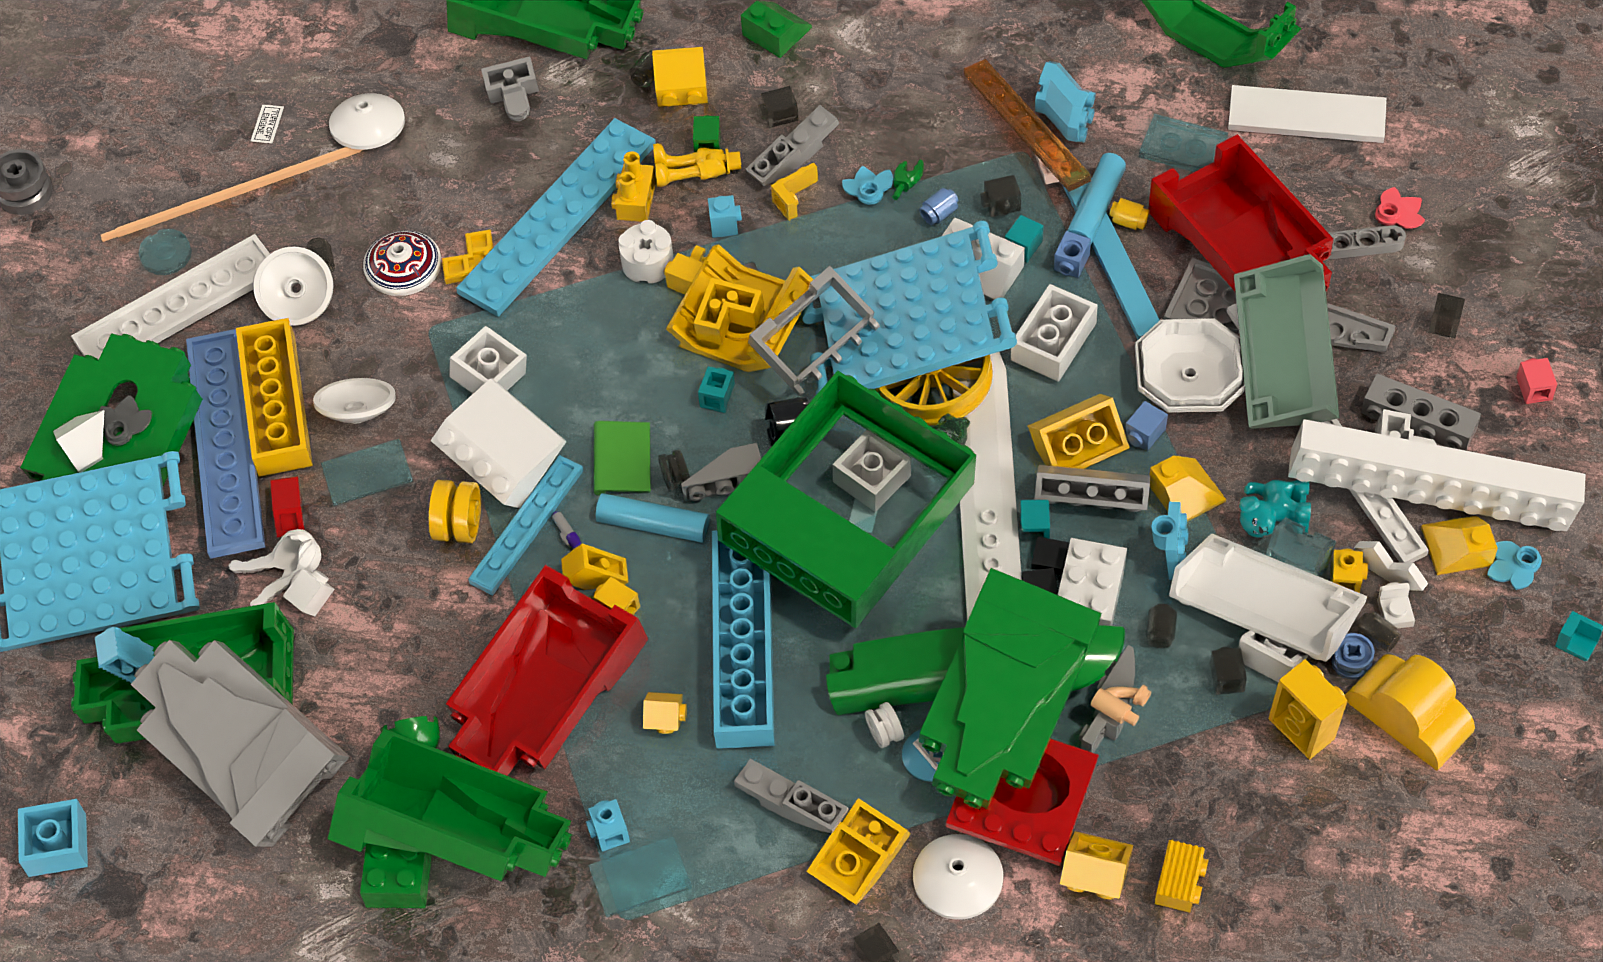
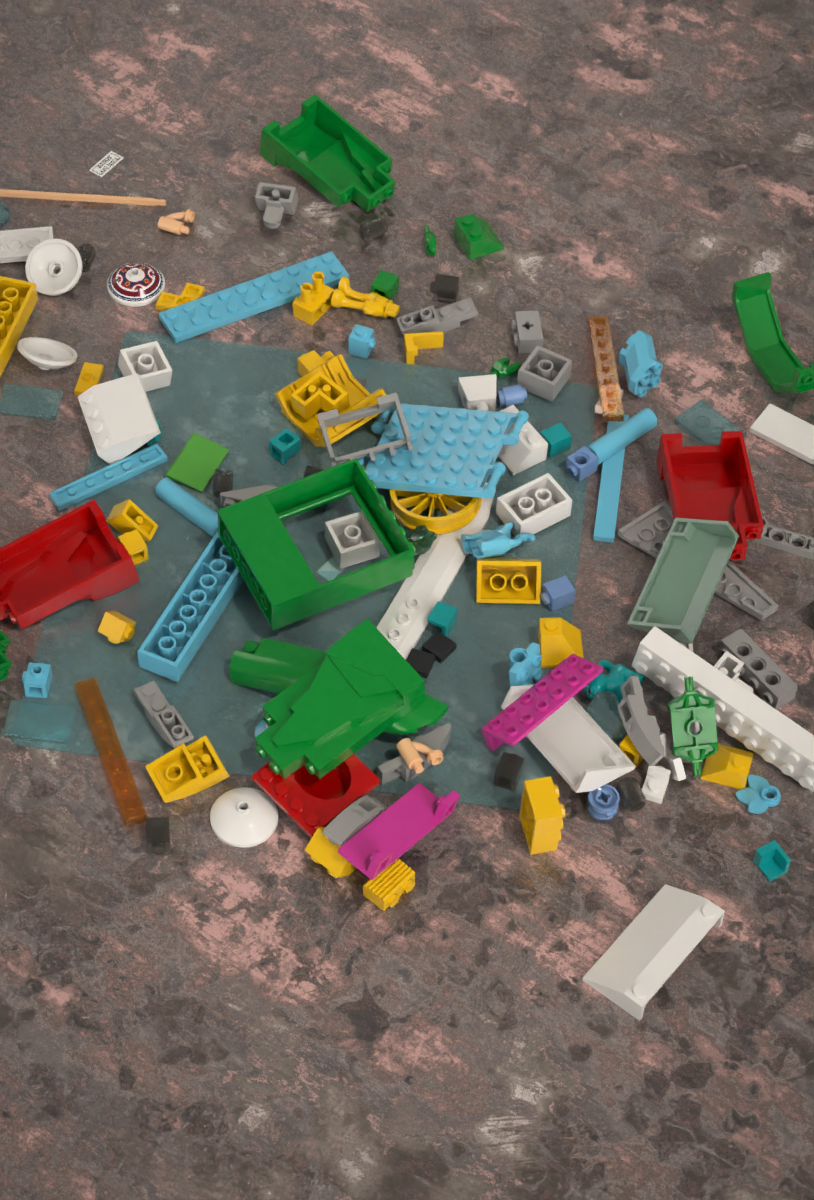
camera: 20 degrees right, 5 degrees down
white dish [329,93,405,150] -> none
yellow wheel [429,480,481,543] -> none
light grey piece [552,511,582,549] -> none
white brick [619,220,674,284] -> none
yellow slope [652,47,708,107] -> none
medium azure plate [842,166,893,205] -> none
white wheel [865,702,904,749] -> none
clear smoke brick [980,175,1021,217] -> none
light grey brick [1035,465,1150,512] -> none
white brick [1058,538,1127,626] -> none
yellow brick [1109,198,1150,230] -> none
white rock [1135,318,1245,413] -> none
clear smoke brick [1146,604,1177,649] -> none
white slope [1237,630,1308,682] -> none
yellow brick [1345,654,1475,771] -> none
none -> yellow plate [74,362,104,396]
none -> clear orange tile [74,677,148,828]
none -> light nougat plant [158,209,195,235]
none -> light grey slope [322,795,388,846]
none -> dark pink bracket [338,783,461,880]
none -> green hand [424,225,436,256]
none -> white torso [458,374,496,411]
none -> medium azure animal [461,522,535,559]
none -> dark pink bracket [481,654,603,751]
none -> light grey brick [511,311,543,354]
none -> light grey brick [517,345,572,402]
none -> white slope [582,884,725,1021]
none -> light grey slope [617,676,665,766]
none -> plate [668,676,718,777]

